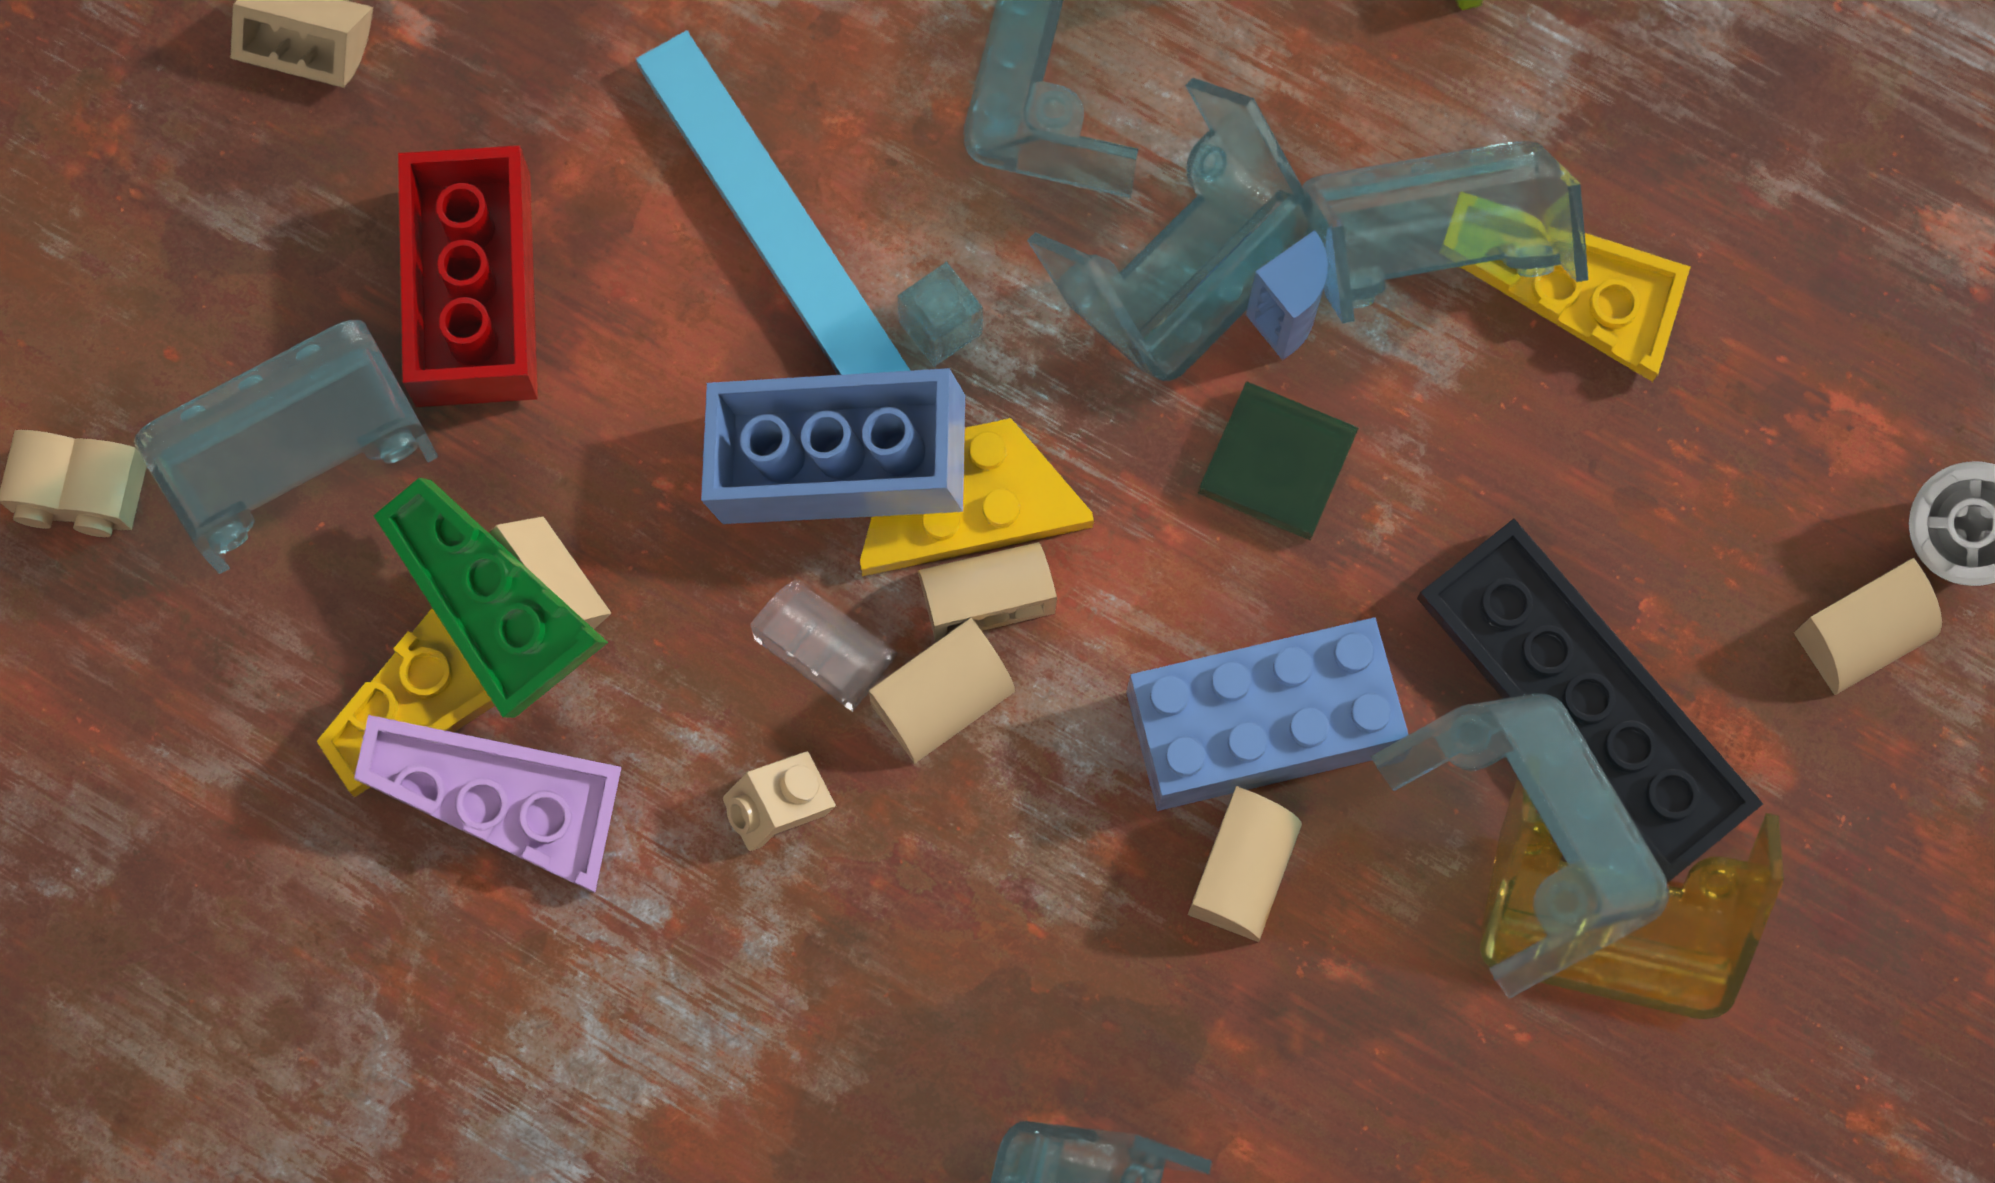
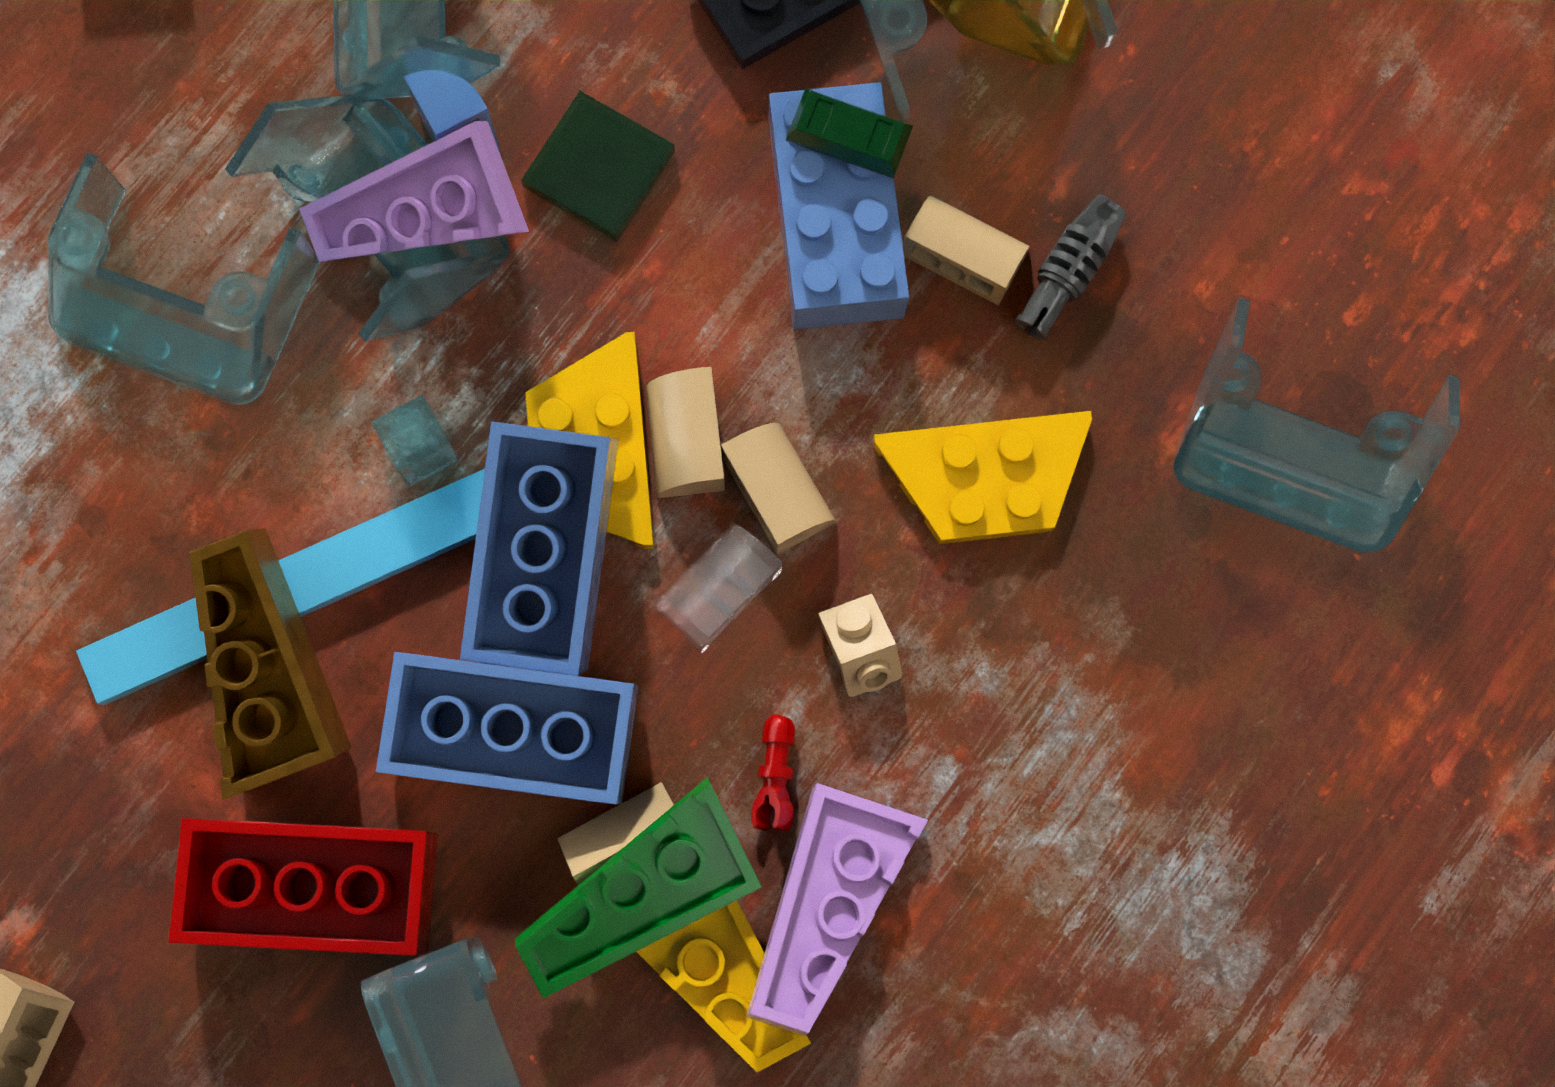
camera: 85 degrees left, 5 degrees up
none -> pearl gold wedge [189,528,352,800]
none -> lavender wing [299,121,529,262]
none -> medium blue brick [376,652,639,805]
none -> red piece [751,714,795,832]
none -> dark green tile [786,88,913,179]
none -> yellow wing [873,411,1092,544]
none -> dark grey hinge [1014,194,1127,341]

